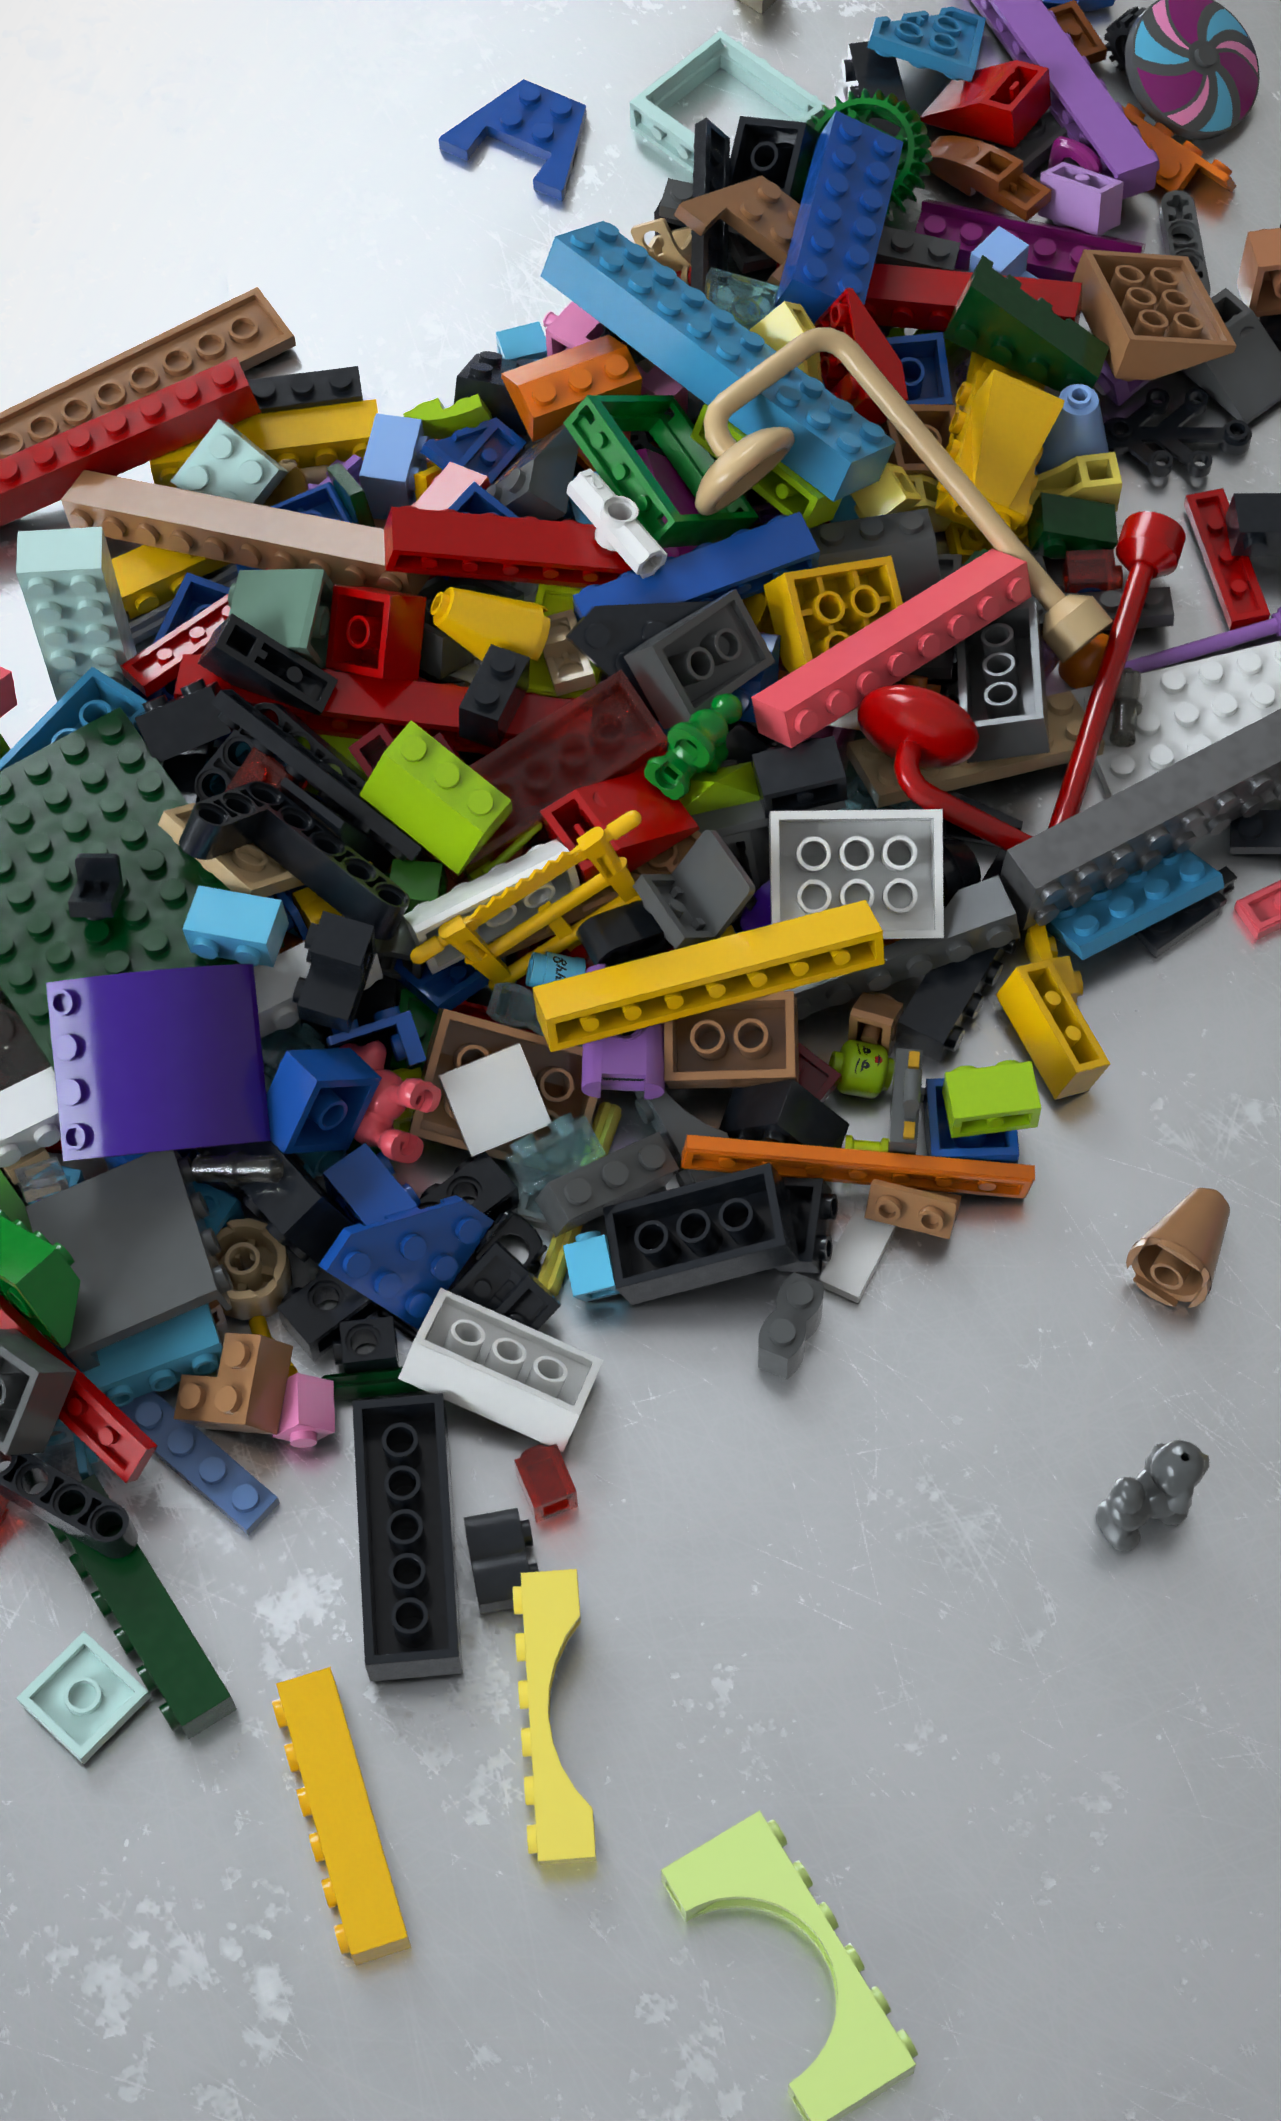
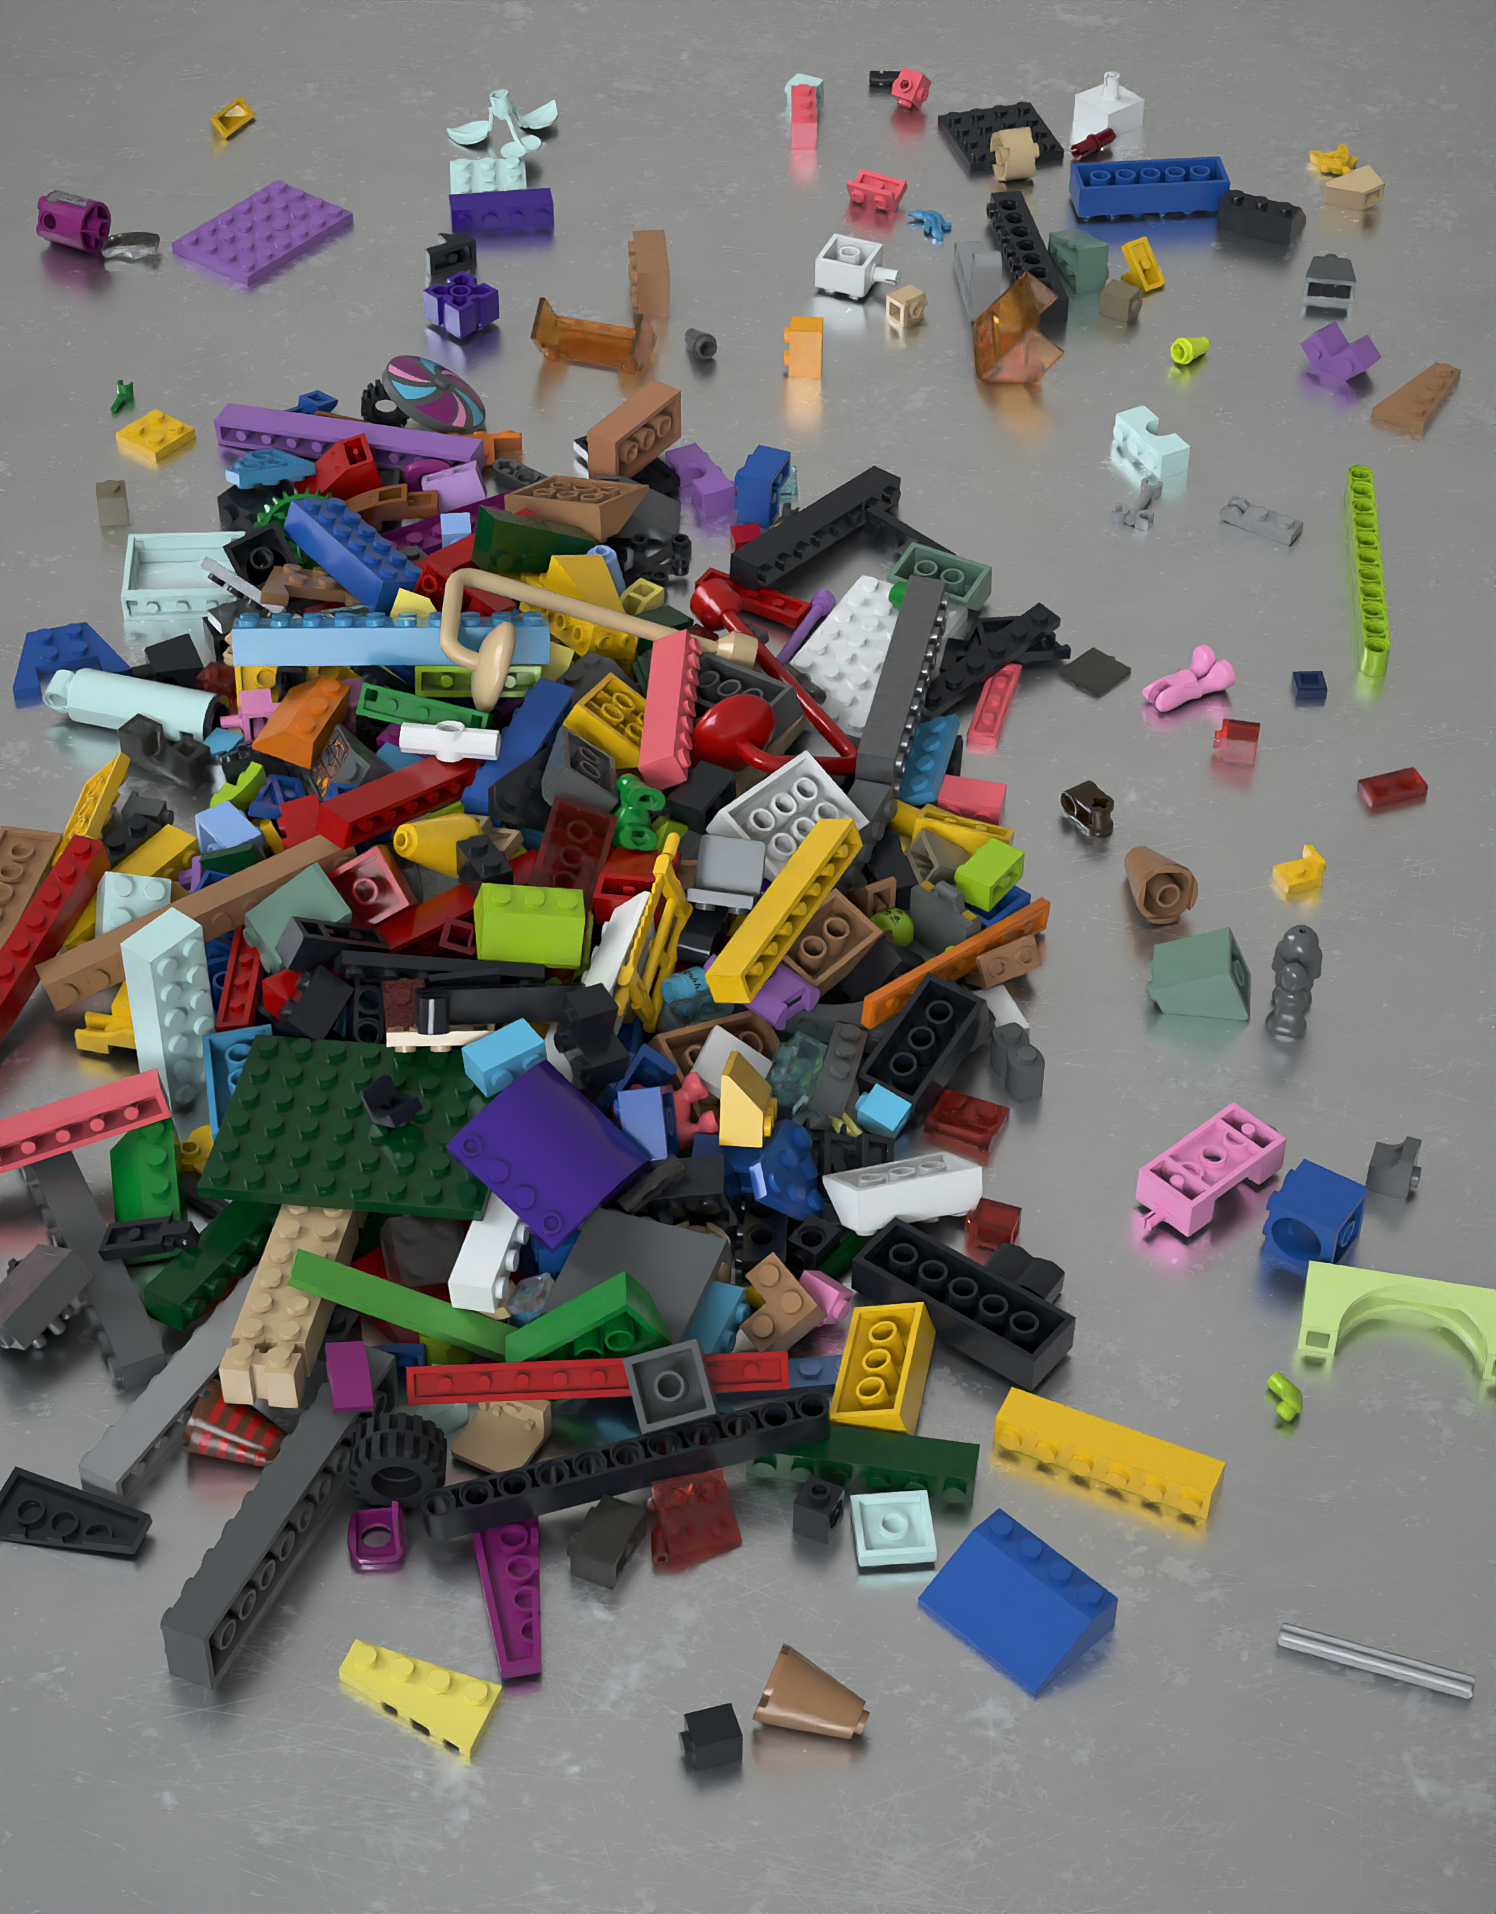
camera: 50 degrees left, 20 degrees down
light yellow arch [513,1569,597,1865] -> none
none -> light aqua piece [43,668,230,746]
none -> yellow plate [52,752,131,867]
none -> clear smoke arch [118,713,211,792]
none -> dark grey brick [121,791,174,829]
none -> black torso [130,633,207,691]
none -> yellow slope [719,1051,778,1148]
none -> black brick [792,1475,845,1545]
none -> yellow slope [830,1302,936,1436]
none -> dark tan torso [905,828,970,886]
none -> blue slope [918,1508,1118,1696]
none -> clear red plate [923,1088,1010,1154]
none -> coral brick [937,774,1007,826]
none -> dark brown piece [1060,780,1114,836]
none -> bright pink brick [1135,1102,1287,1237]
none -> sand green slope [1148,927,1251,1020]
none -> blue brick [1262,1159,1369,1271]
none -> lime arm [1267,1372,1303,1421]
none -> dark grey brick [1365,1136,1422,1200]

